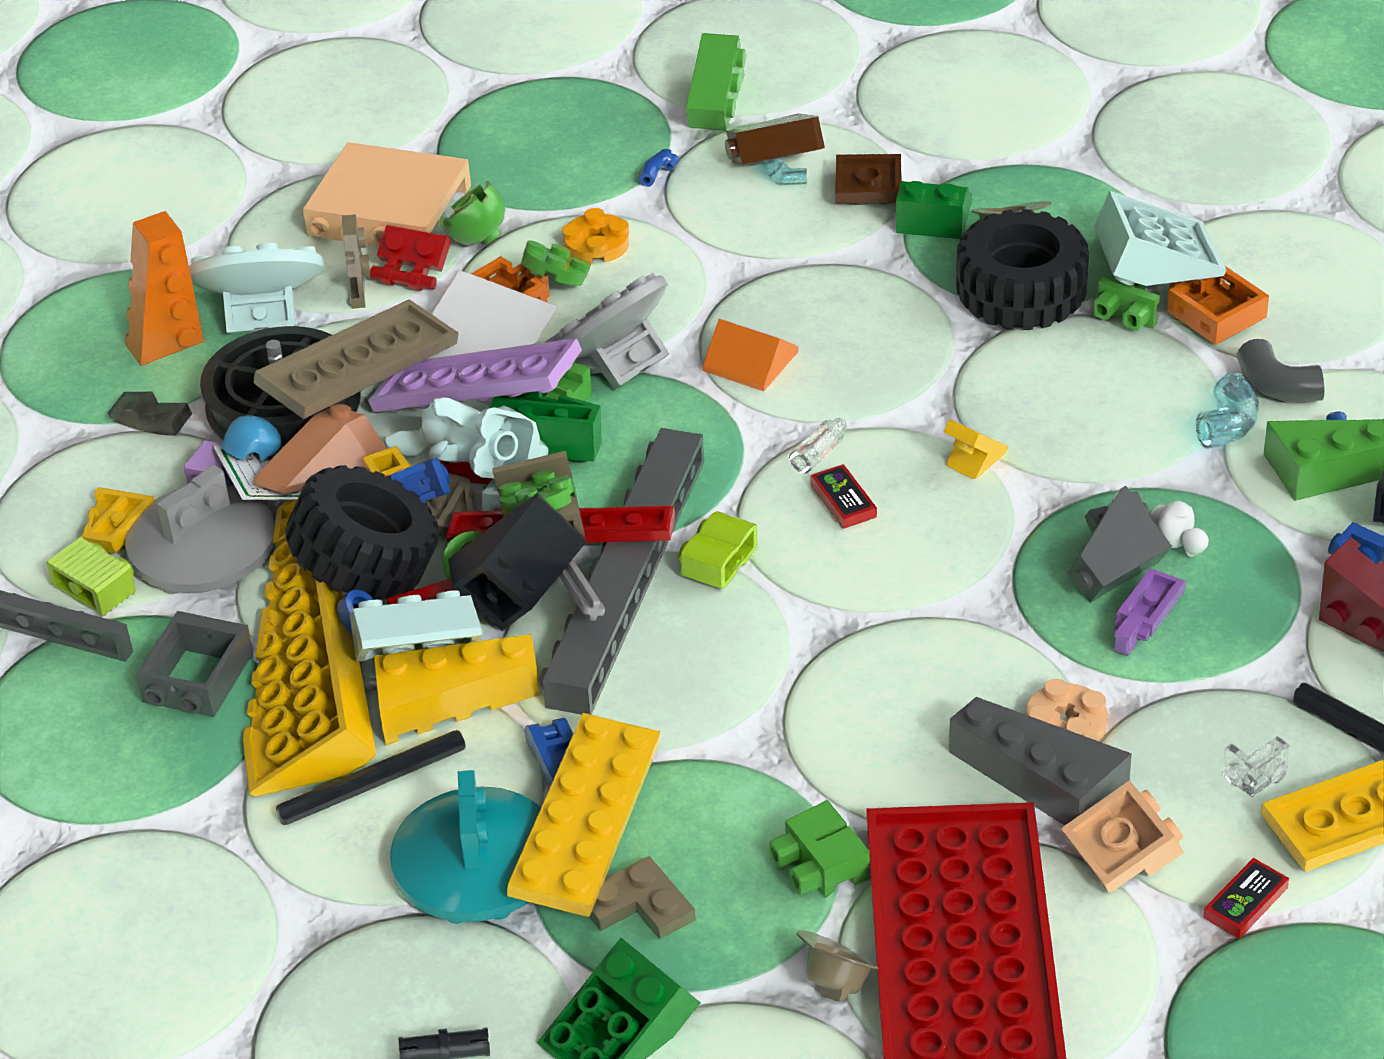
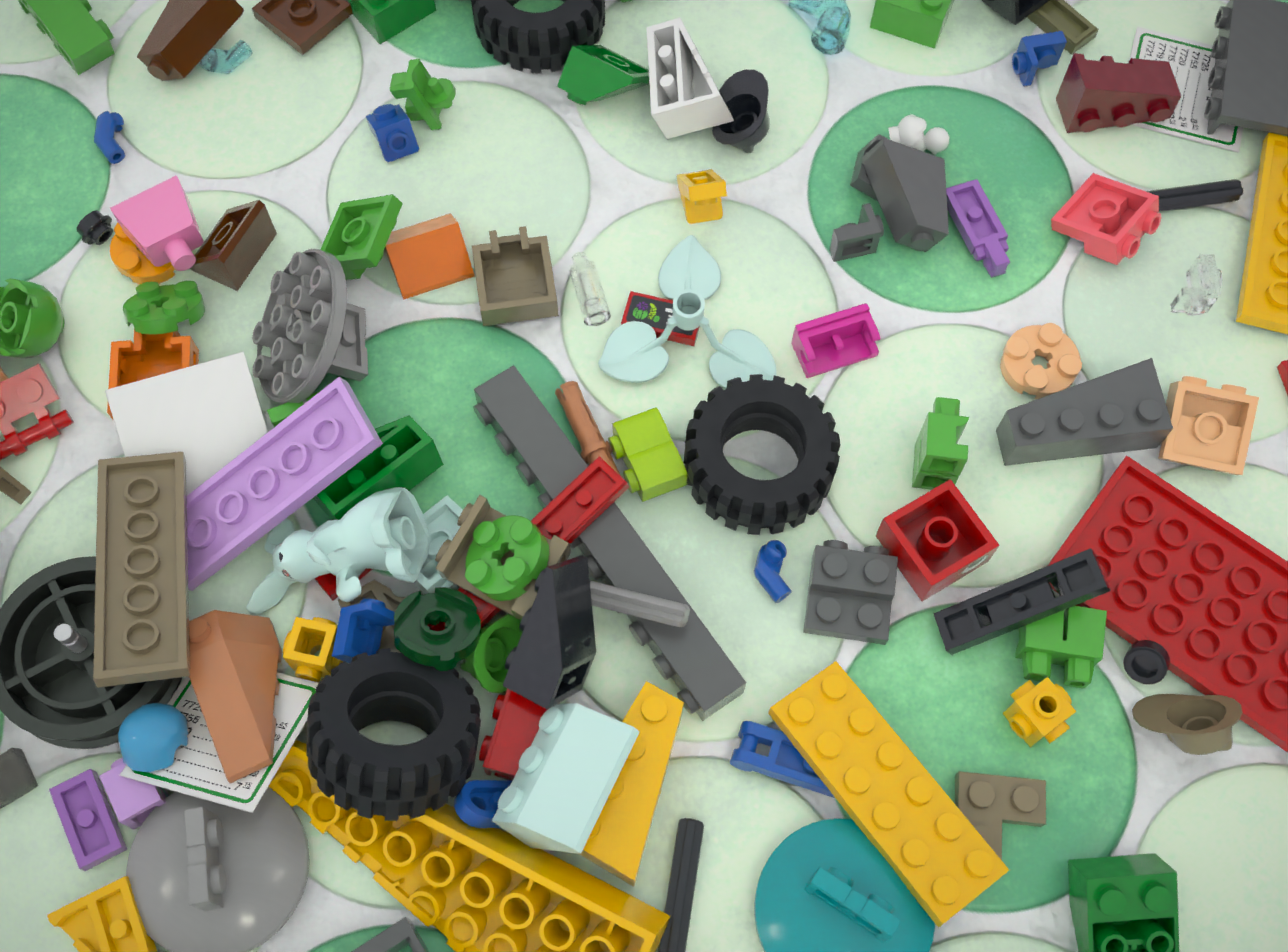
camera: 55 degrees left, 25 degrees up
none -> medium lavender plate [49,769,127,871]
none -> black plate [76,210,113,245]
none -> bright pink torso [110,176,204,271]
none -> reddish brown slope [190,200,277,291]
none -> bright green plate [320,194,403,280]
none -> blue bracket [365,104,419,162]
none -> bright green hips [390,59,456,130]
none -> dark green plate [394,587,481,671]
none -> dark tan piece [472,226,559,326]
none -> nougat pin [555,381,622,477]
none -> green slope [557,45,650,105]
none -> light aqua plant [598,235,777,389]
none -> white wedge [647,17,734,139]
none -> black tyre [683,374,840,535]
none -> black piece [712,69,770,153]
none -> blue arm [754,540,792,603]
none -> dark pink hinge [791,303,880,378]
none -> dark grey plate [803,540,898,645]
none -> dark grey bracket [829,203,884,262]
none -> red brick [875,479,1000,602]
none -> bright green hips [912,397,969,490]
none -> black hinge [933,548,1111,655]
none -> yellow brick [1003,677,1077,747]
none -> coral plate [1051,173,1161,265]
none -> black tile [1123,640,1170,684]

